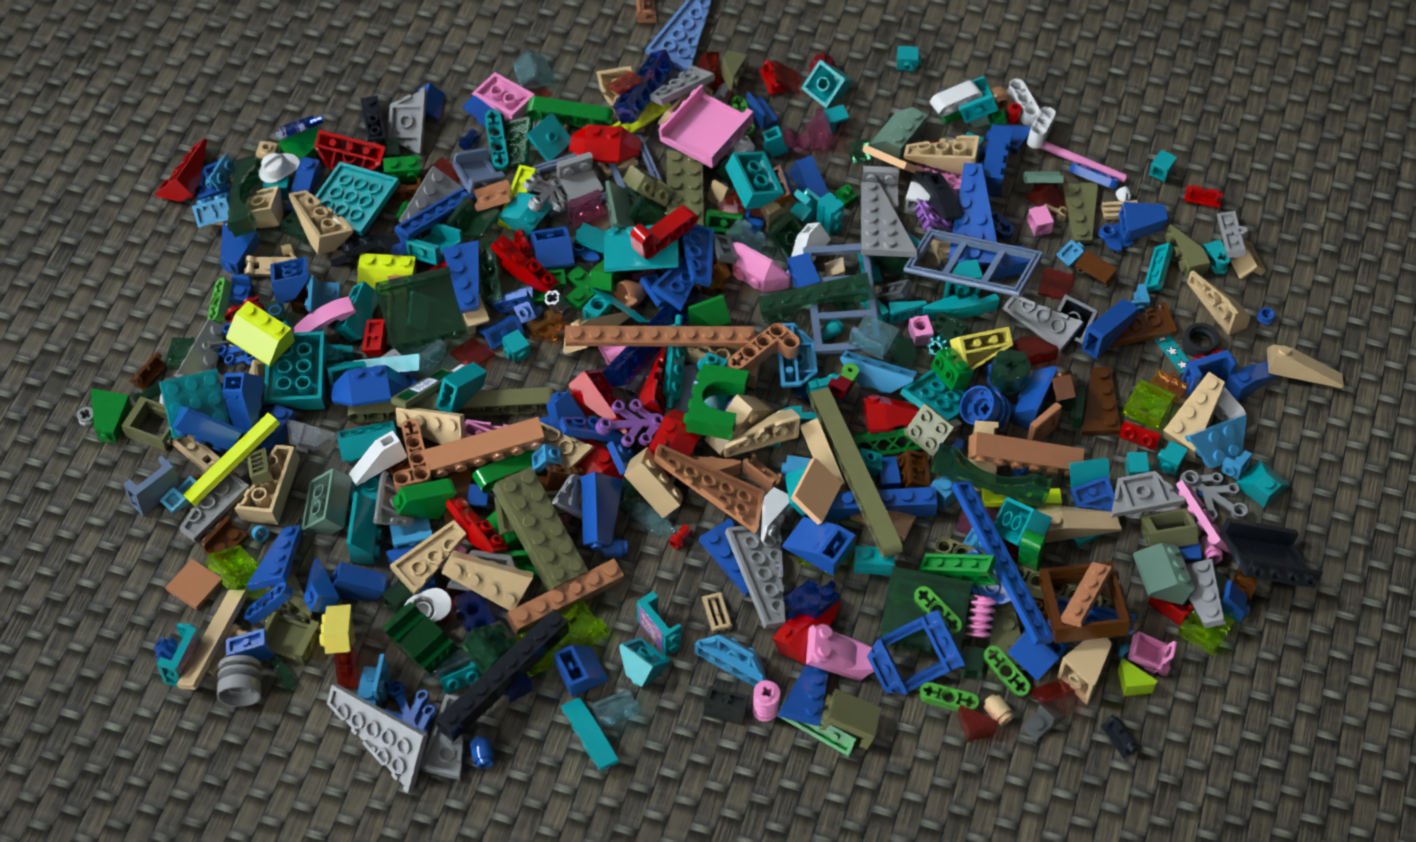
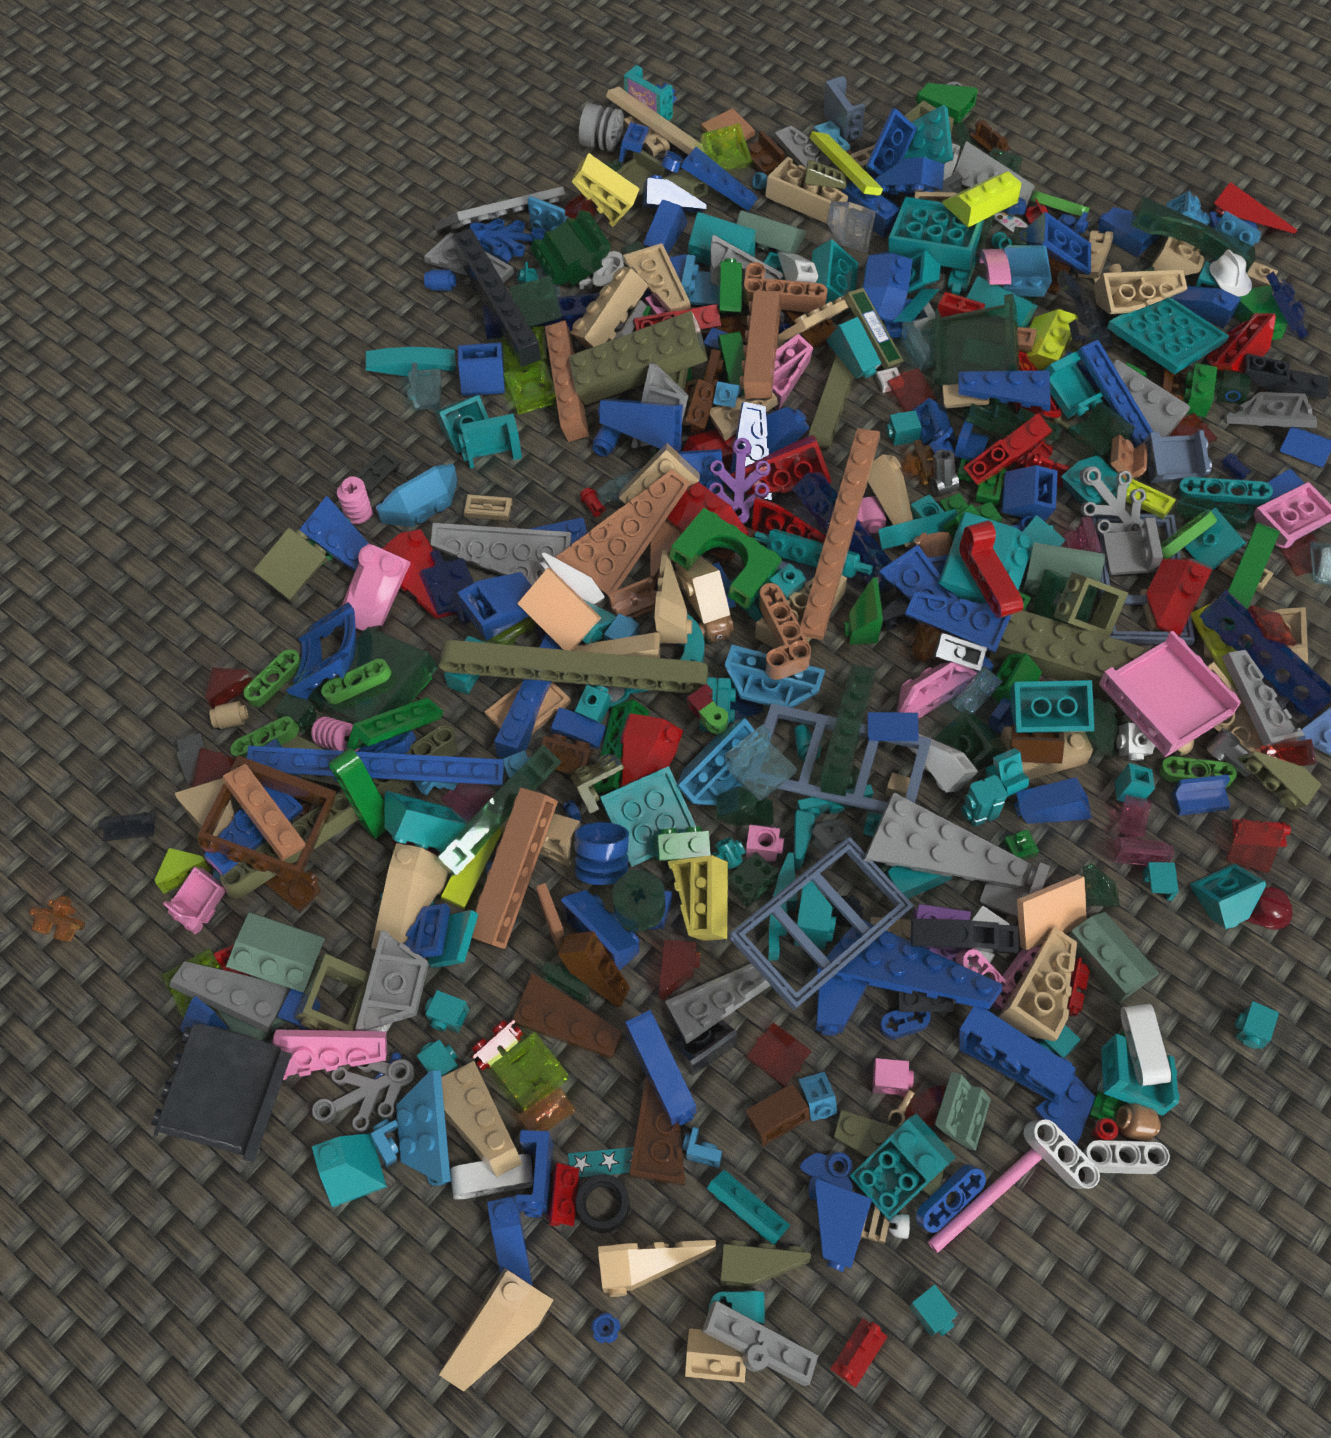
camera: 115 degrees right, 5 degrees up
none -> clear orange hips [29,896,86,942]
none -> teal slope [850,1114,956,1220]
none -> bright green beam [1160,510,1217,560]

